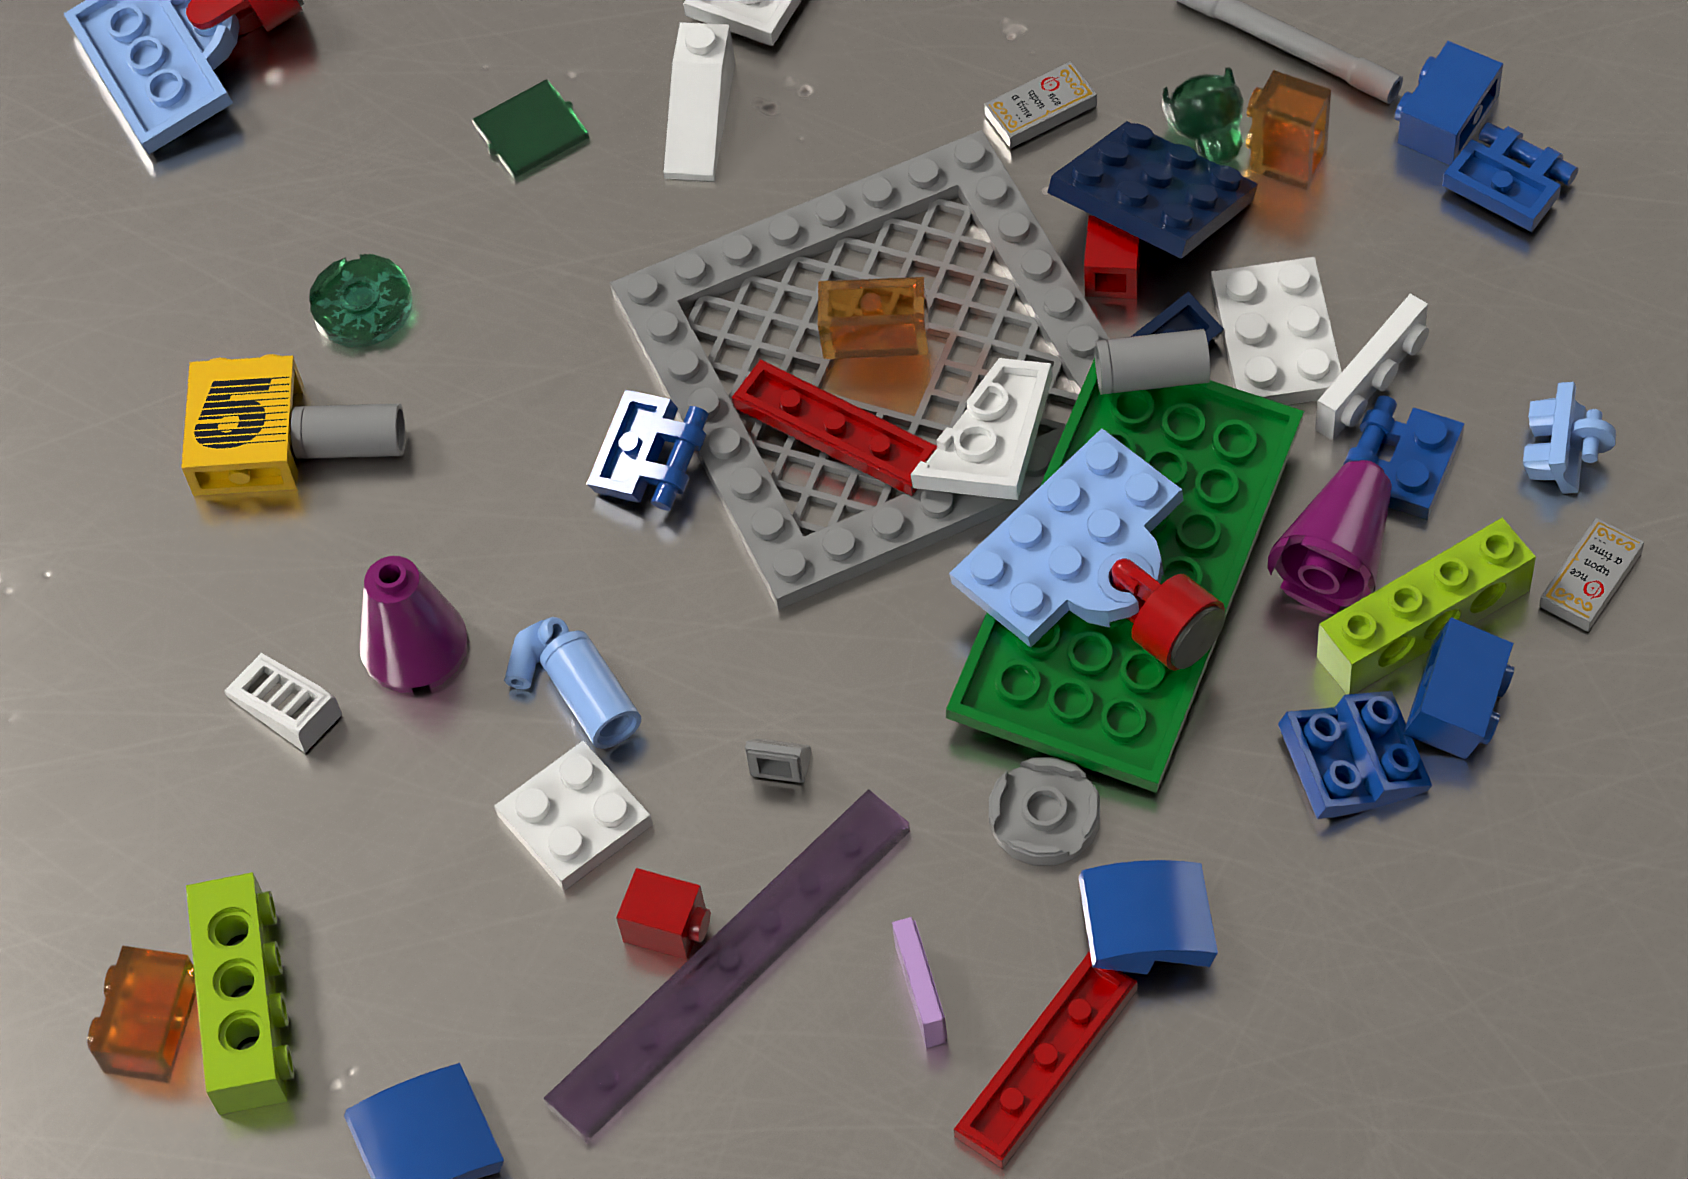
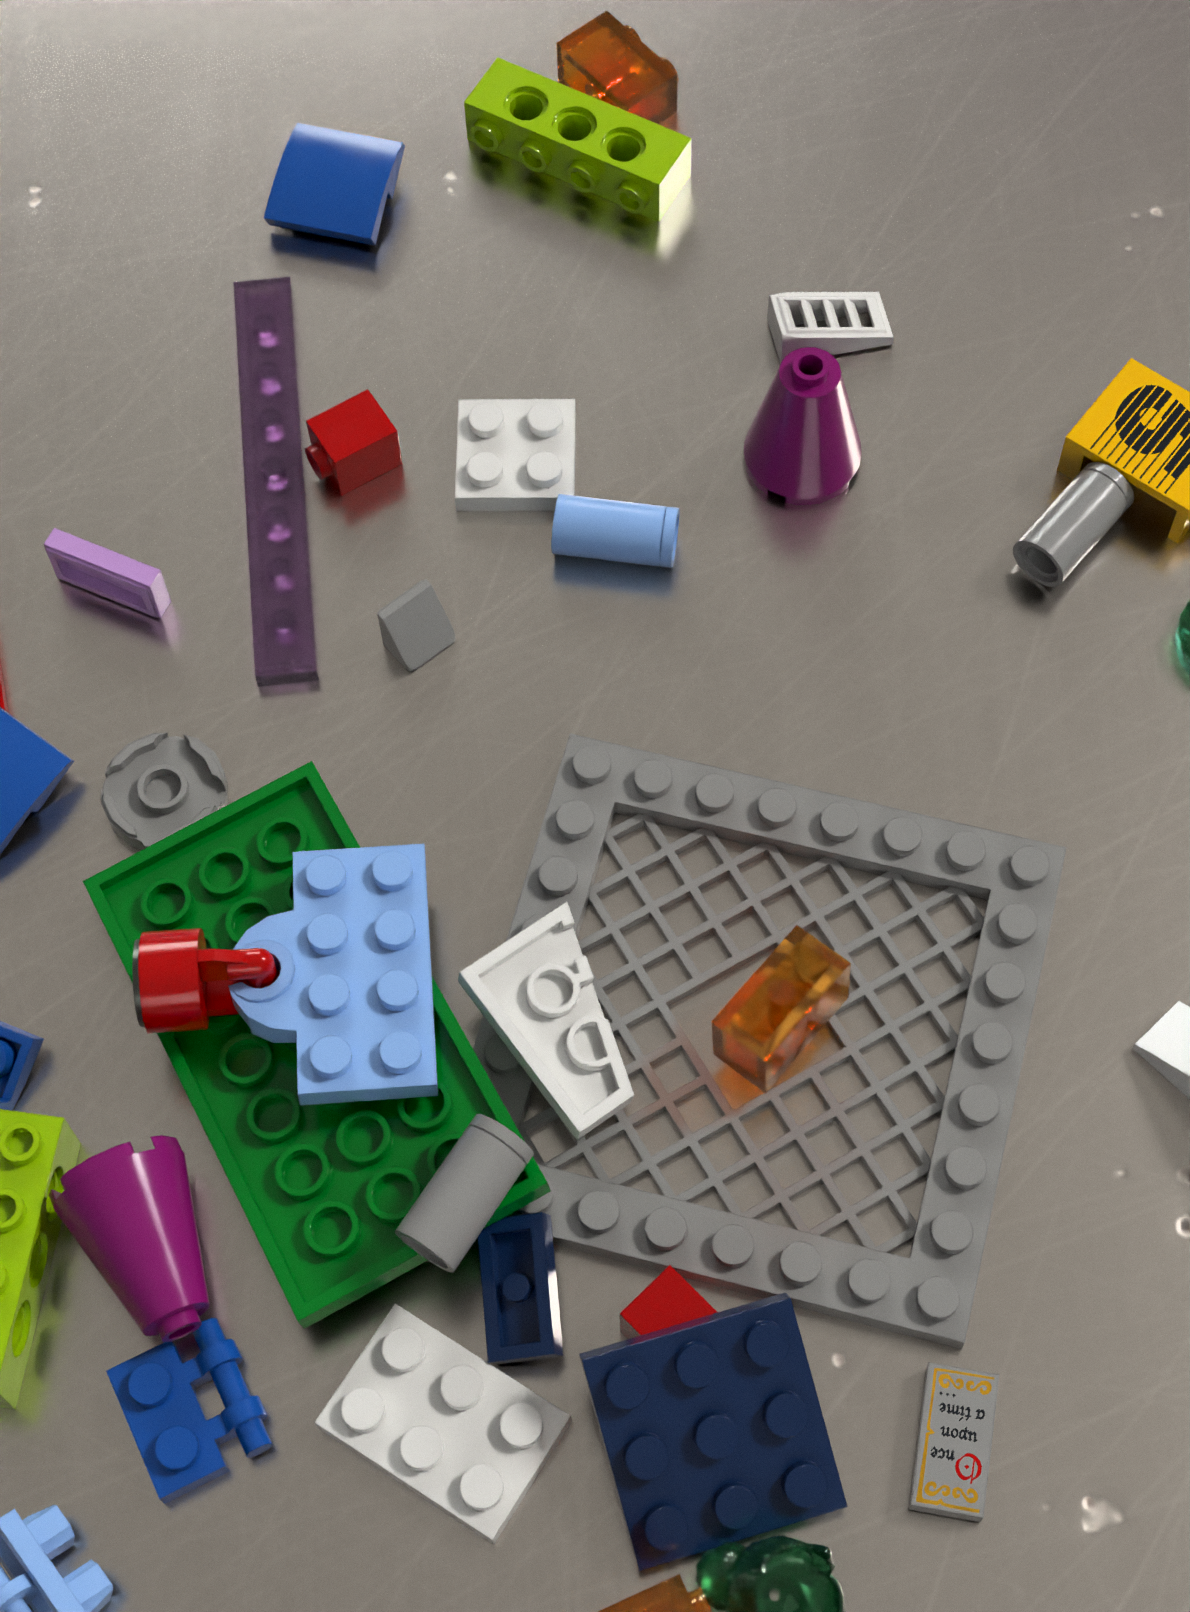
camera: 125 degrees right, 5 degrees up
light blue arm [504,617,569,689] -> none
plate [587,390,709,511] -> none
red tile [732,359,937,496] -> none
white plate [1315,294,1429,441] -> none

